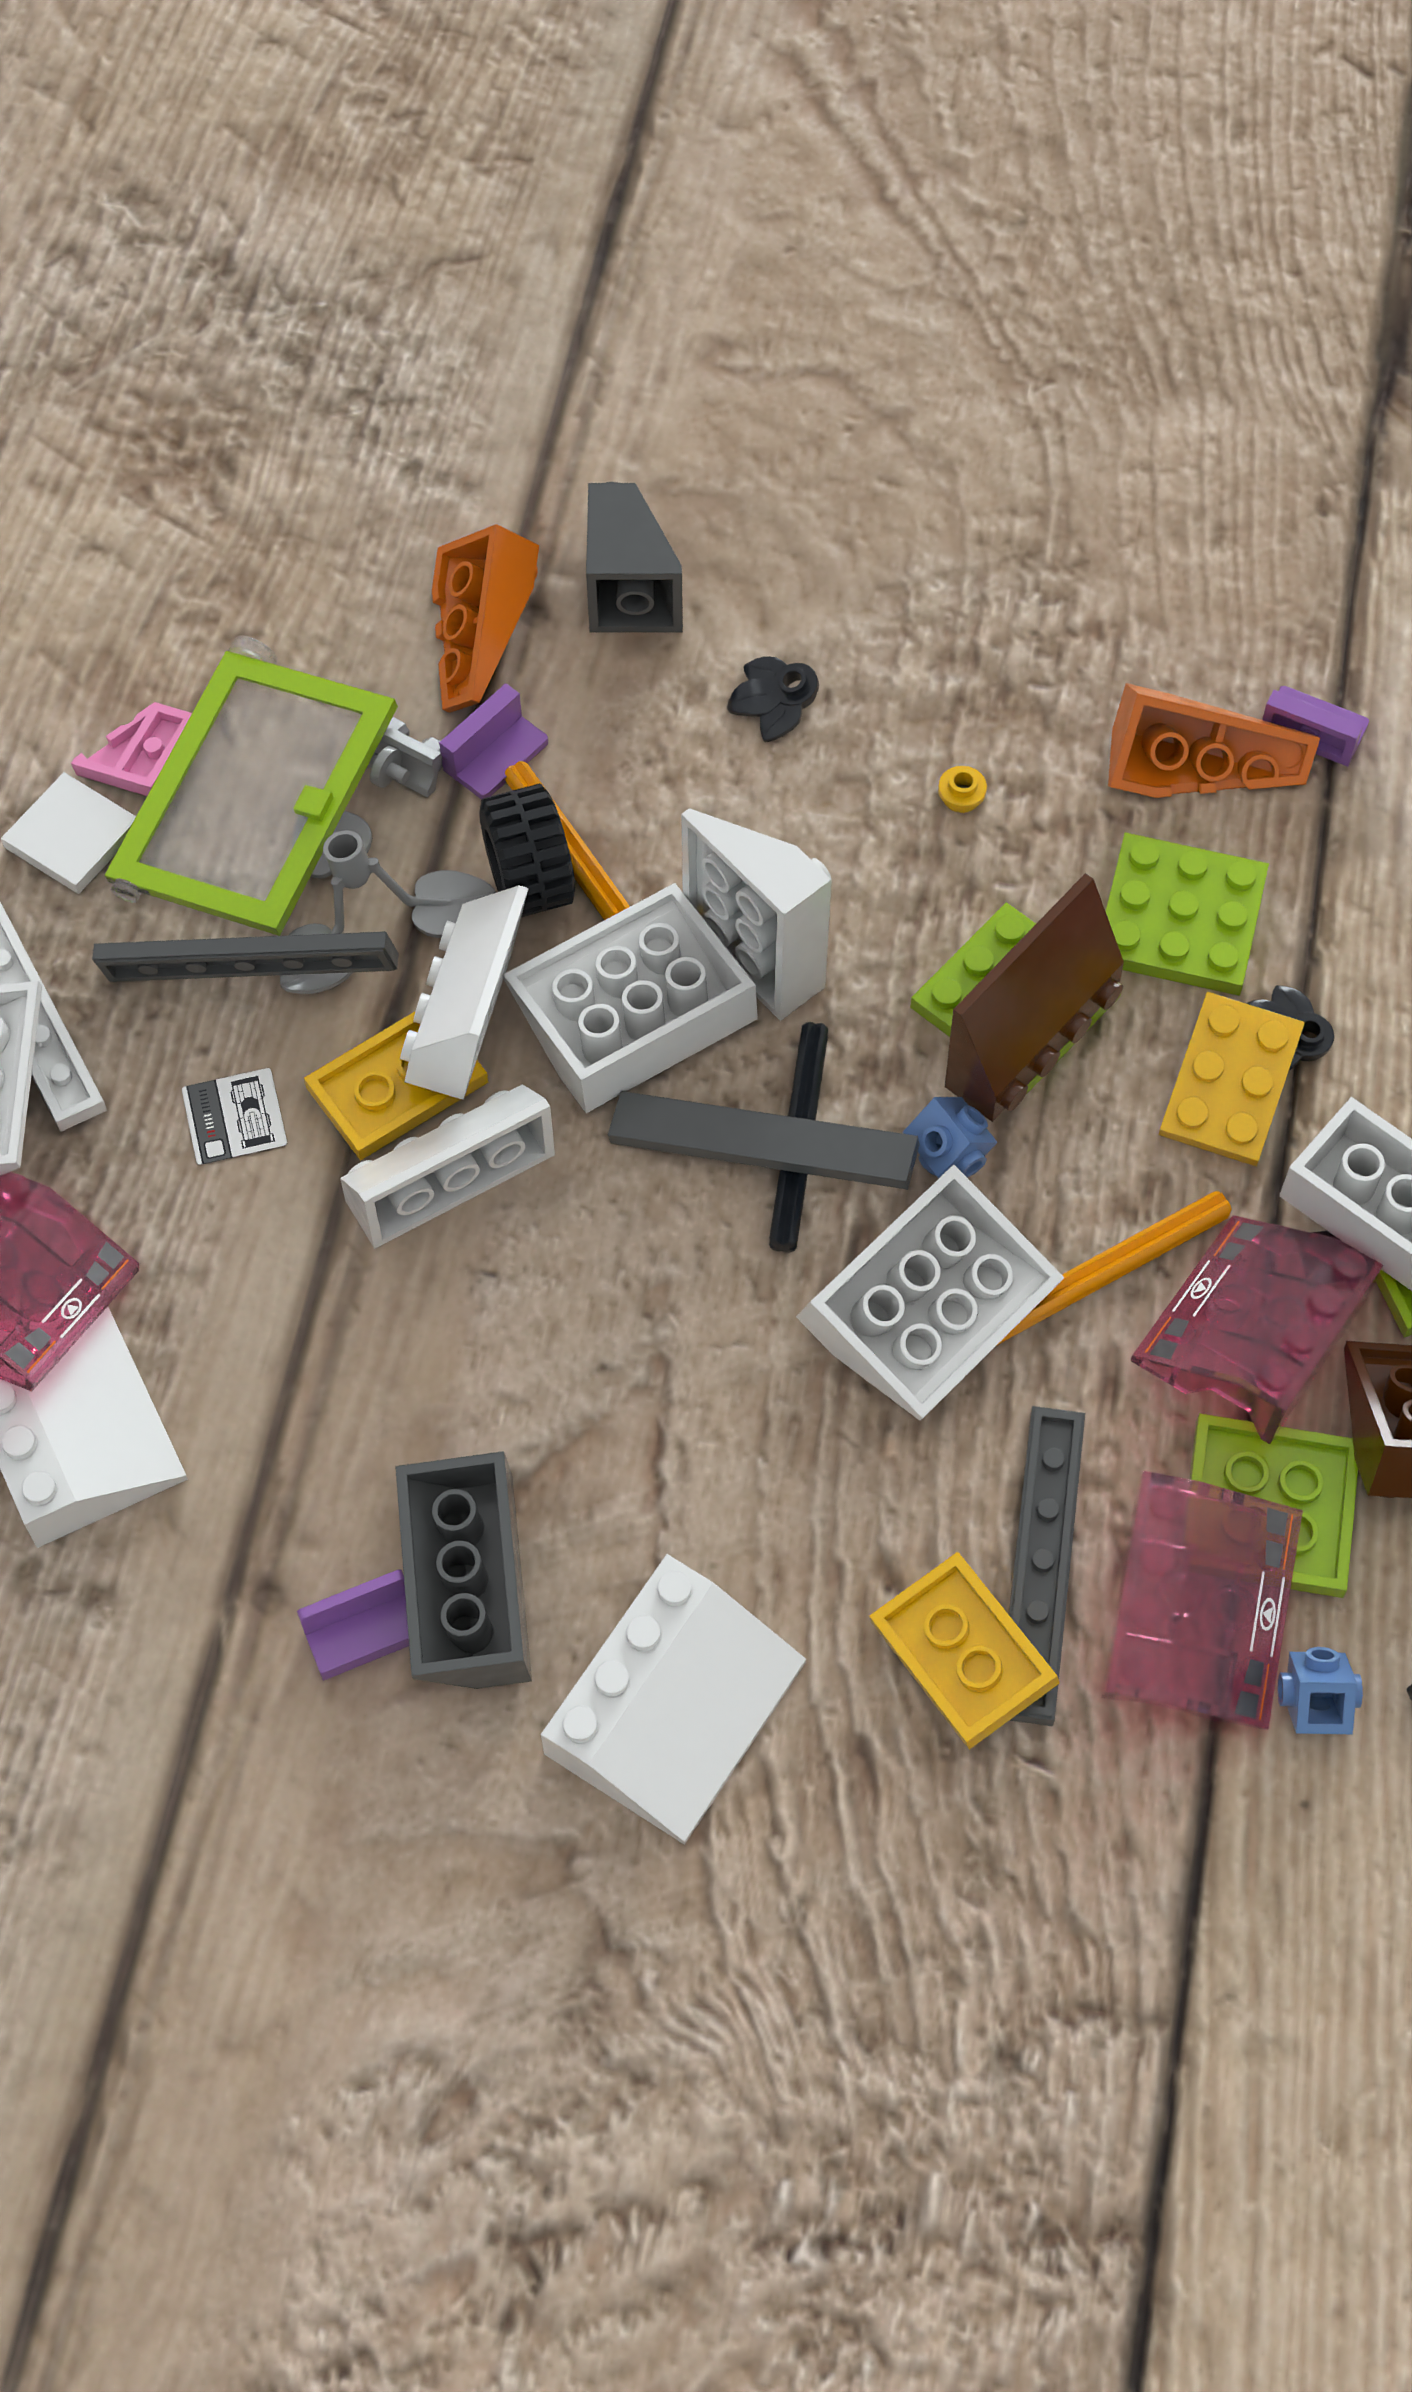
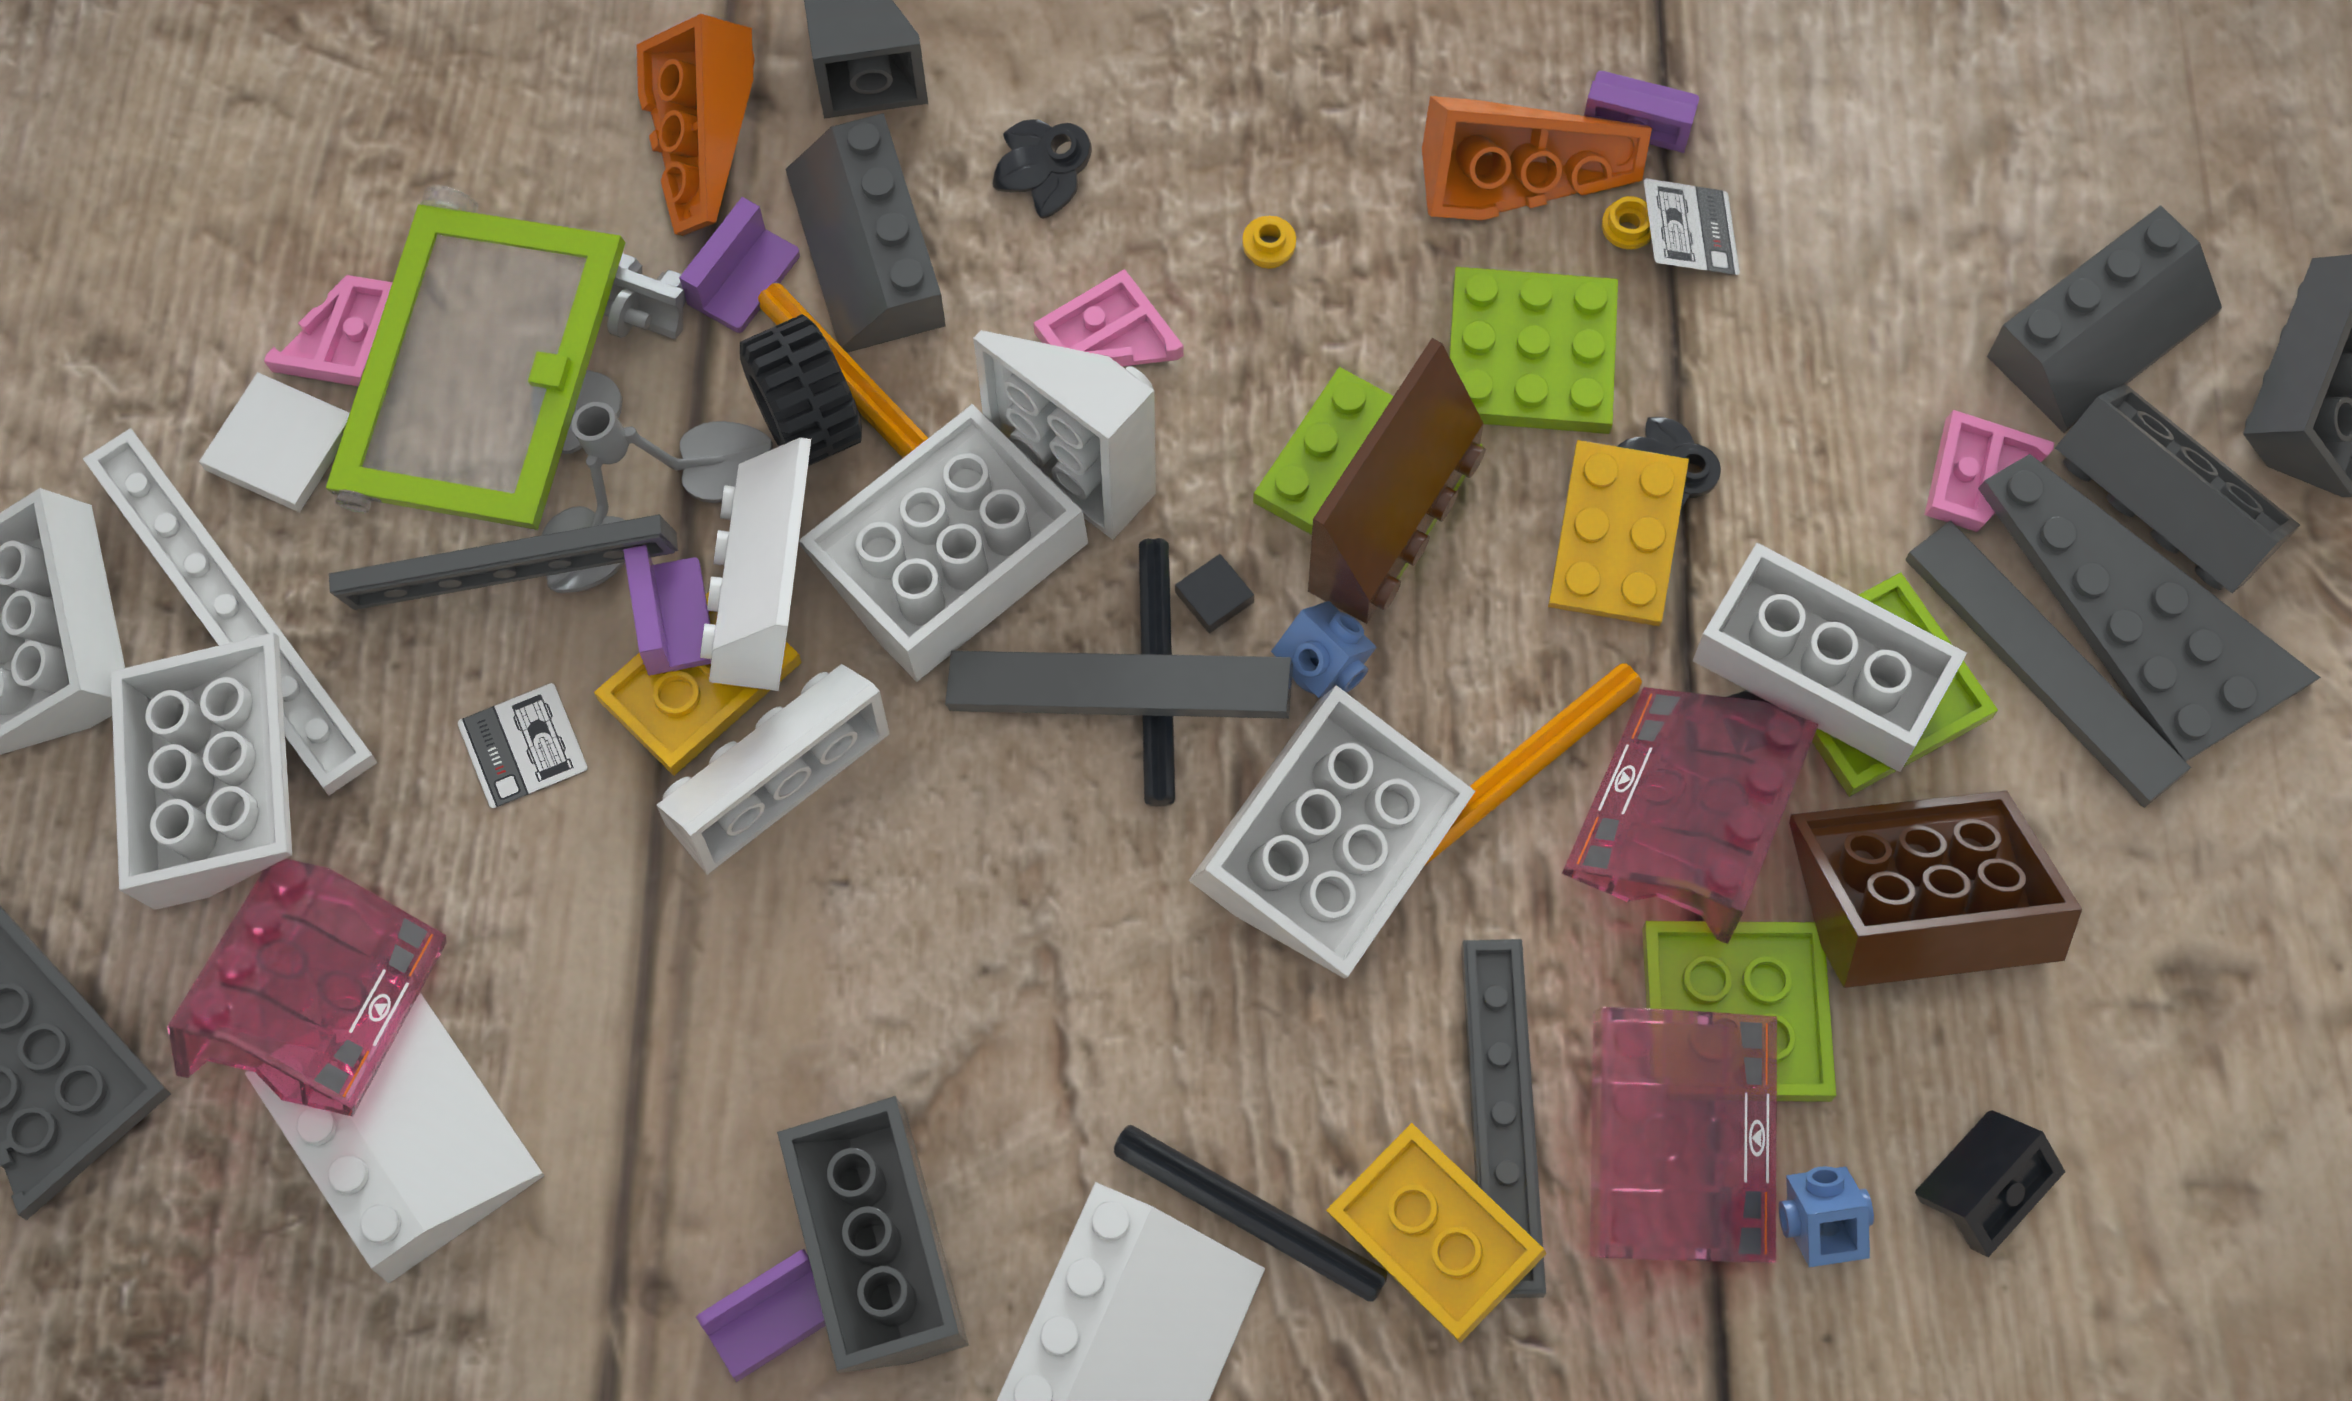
camera: 10 degrees left, 5 degrees up
none -> medium lavender panel [623,545,711,676]
none -> dark grey slope [785,113,946,353]
none -> bright pink wing [1034,269,1184,367]
none -> black axle [1114,1125,1388,1301]
none -> black tile [1175,554,1254,633]
none -> yellow plate [1602,196,1652,249]
none -> clear sticker [1644,178,1740,275]

